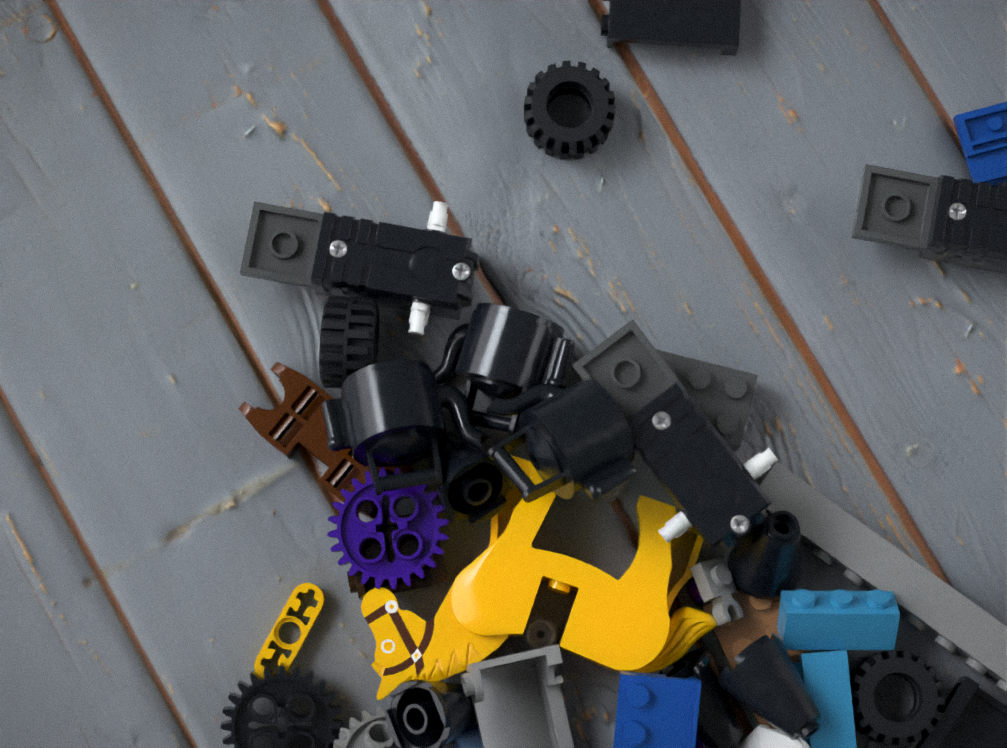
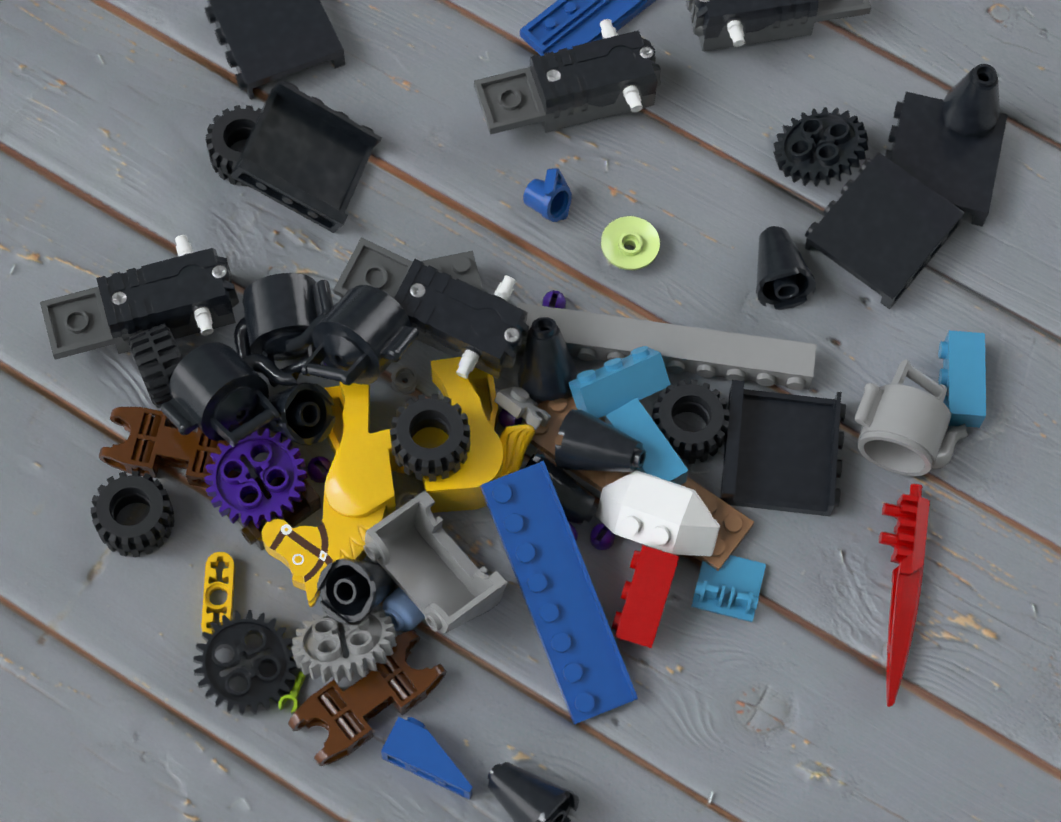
camera: 30 degrees left, 15 degrees down
none -> black tyre [91,471,175,557]
none -> black panel [231,80,382,233]
none -> dark purple hinge [307,456,331,483]
none -> black tyre [390,394,470,481]
none -> blue piece [523,168,572,222]
none -> dark purple hinge [542,290,566,309]
none -> yellowish green dish [601,216,660,270]

